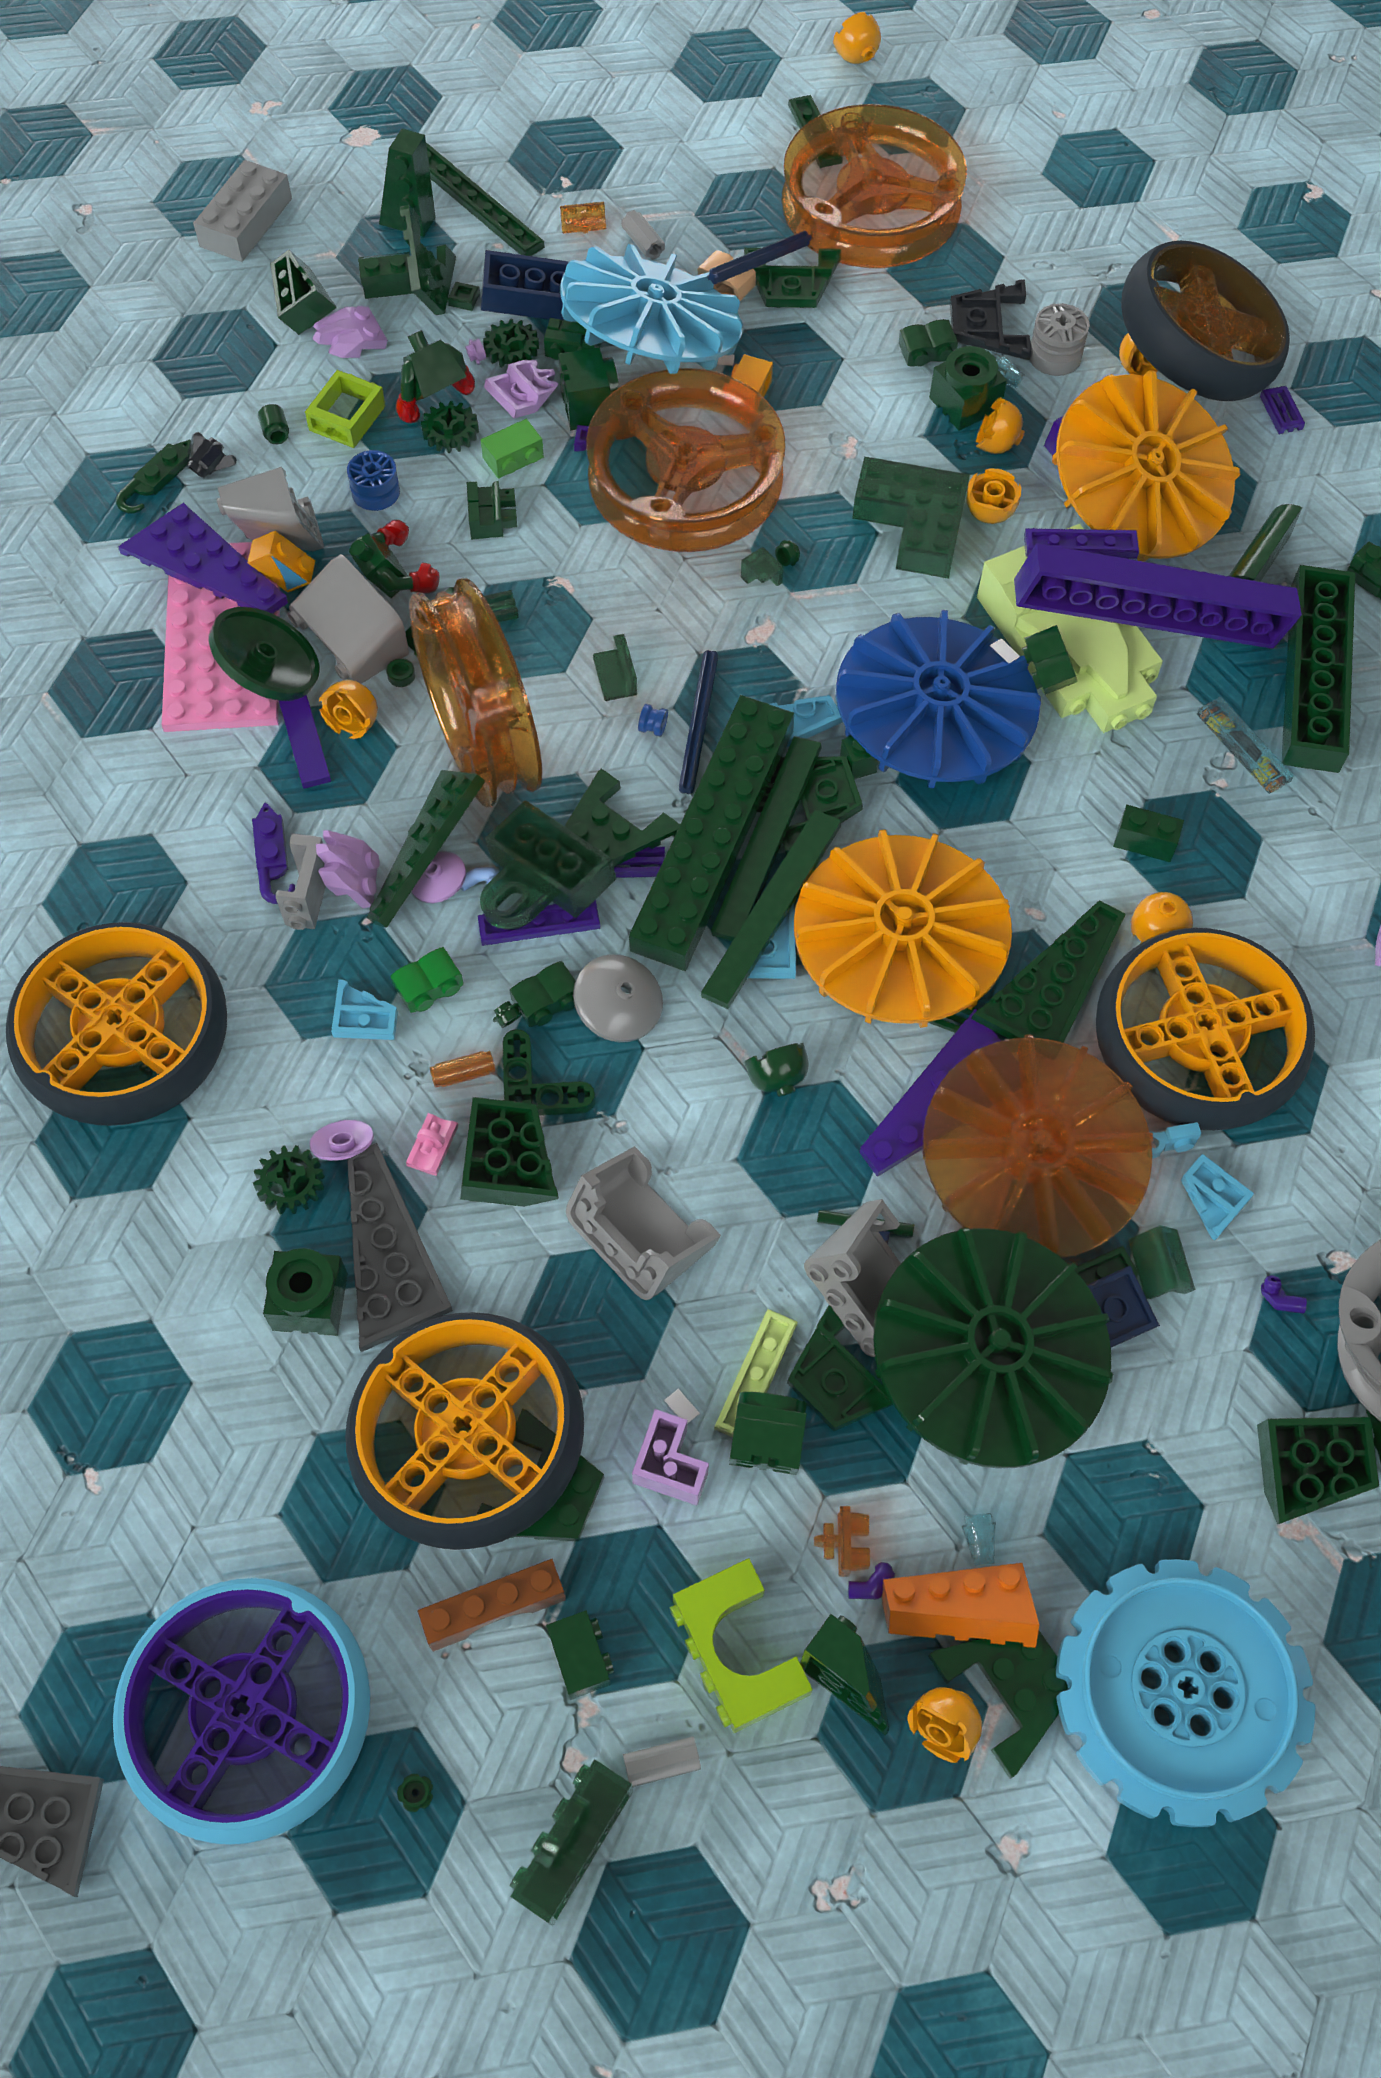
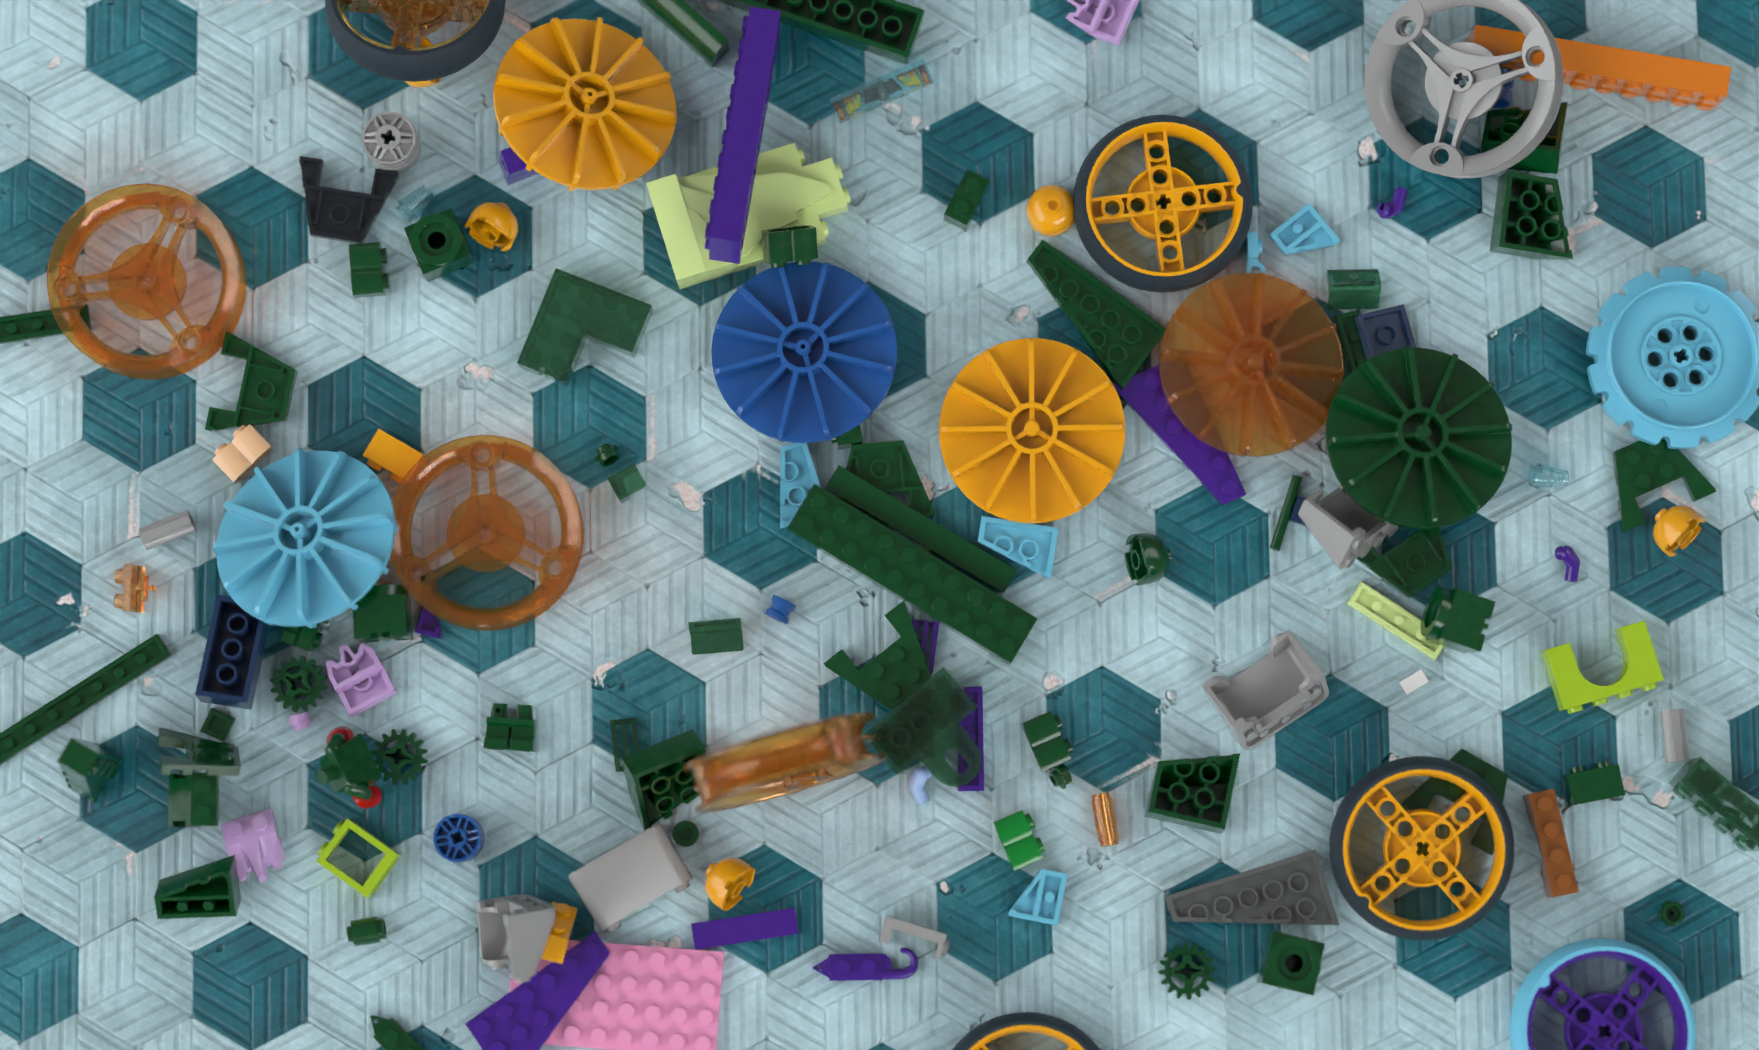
camera: 80 degrees left, 20 degrees up
black rock [187,432,237,479] -> none
light grey brick [193,160,292,262] -> none
dark green dish [208,607,320,701] -> none
lavender dish [310,1120,374,1160] -> none
lavender plate [316,830,380,908] -> none
dark green torso [349,520,440,599] -> none
dark green wing [367,770,485,928] -> none
bright pink hips [406,1113,458,1176] -> none
lavender dish [412,852,466,903] -> none
bright green brick [480,418,544,479] -> none
dark green beam [503,1029,595,1116] -> none
light grey dish [573,954,663,1042] -> none
lavender brick [632,1409,709,1506] -> none
dark blue axle [679,650,718,795] -> none
dark green tile [701,810,841,1009] -> none
dark blue axle [707,231,812,284] -> none
dark green wedge [800,1614,889,1736] -> none
clear orange hips [814,1506,870,1577] -> none
orange wedge [882,1563,1039,1648] -> none
light orange cylinder [966,468,1021,524] -> none
white sticker [990,638,1020,663] -> none
dark purple tile [1024,528,1139,559] -> none

